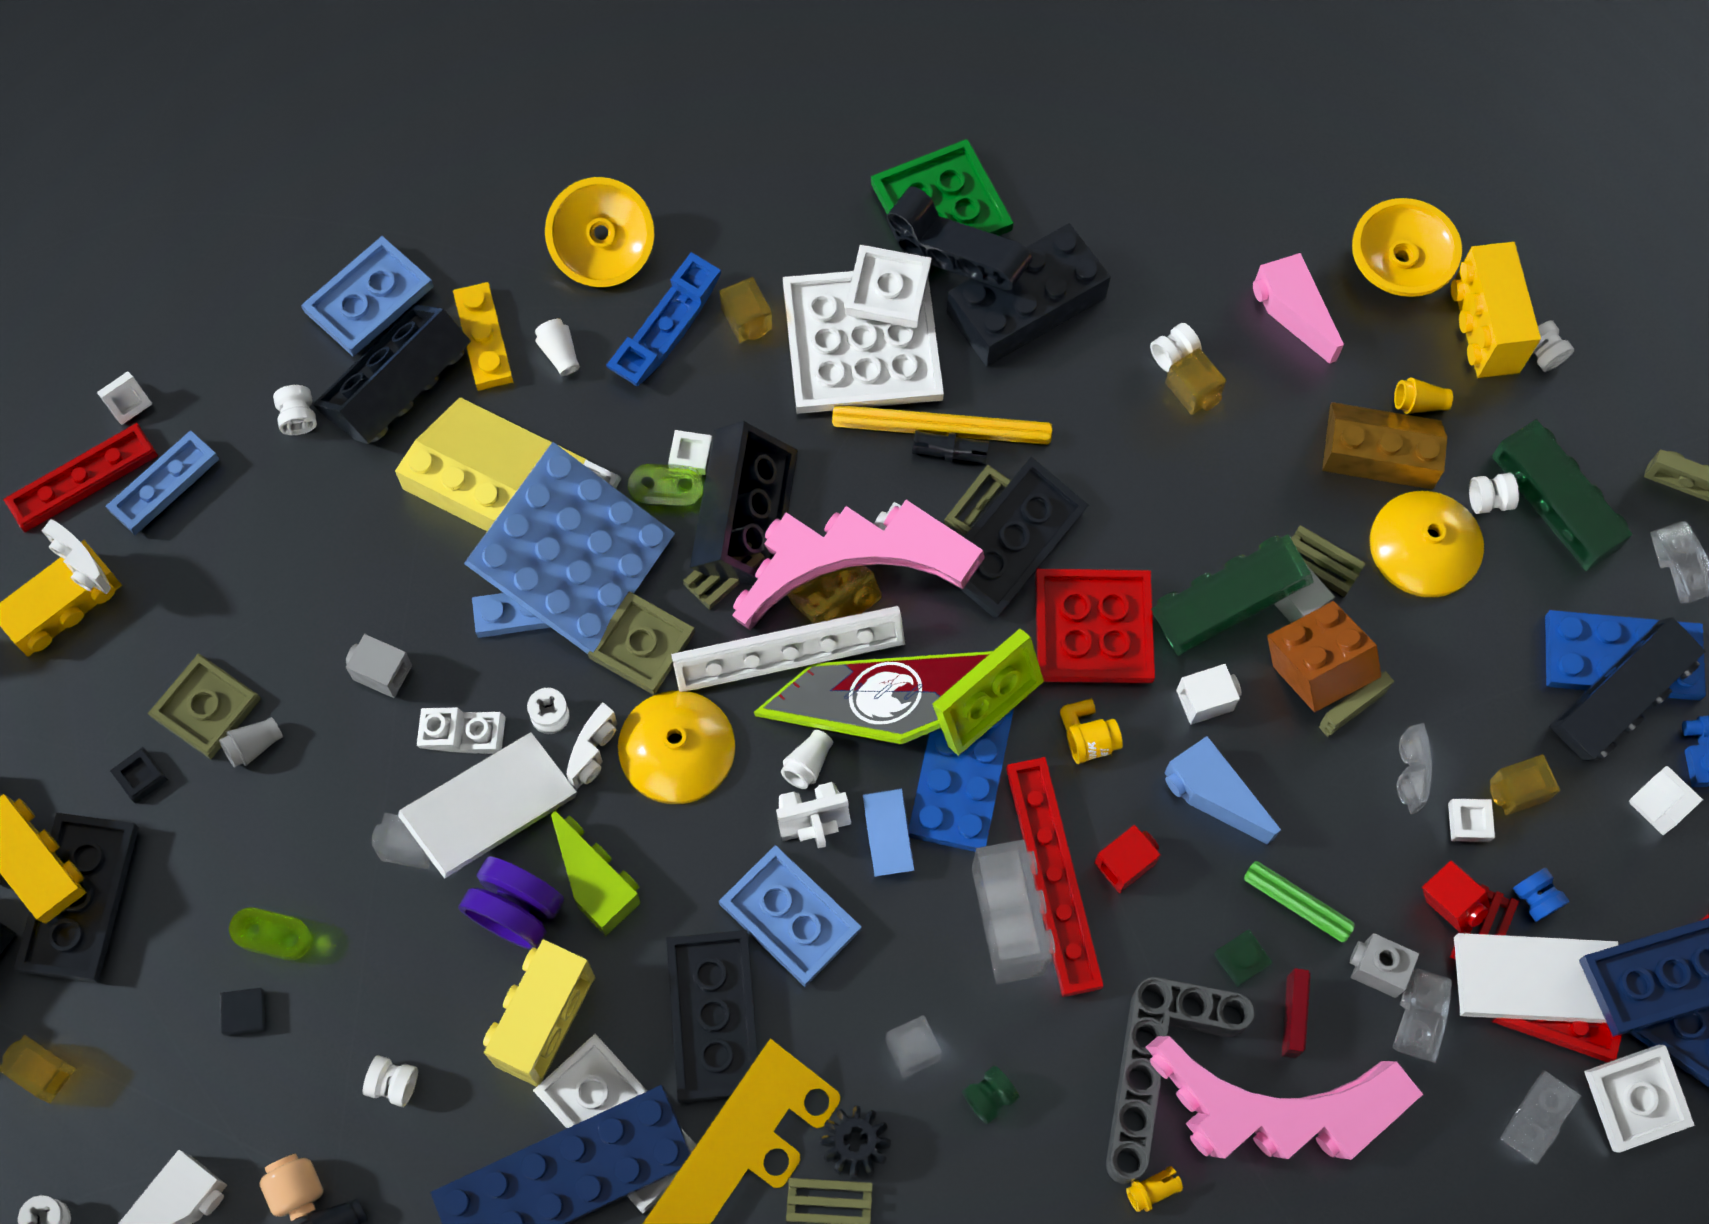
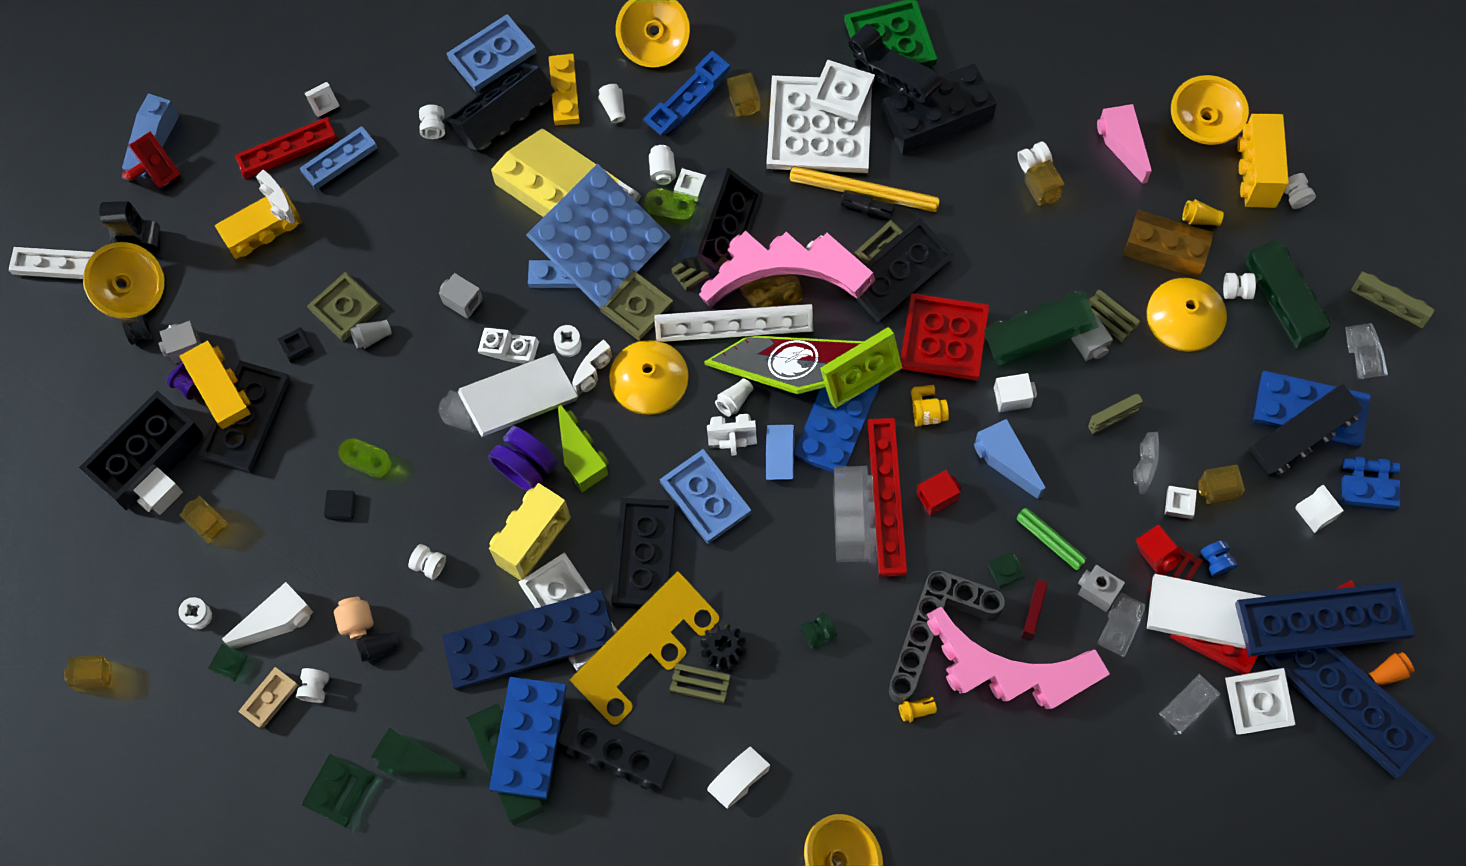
camera: 15 degrees right, 0 degrees up
clear brick [886,1015,942,1078] -> none
dark orange brick [1267,601,1381,713] -> none
none -> white brick [649,145,676,185]

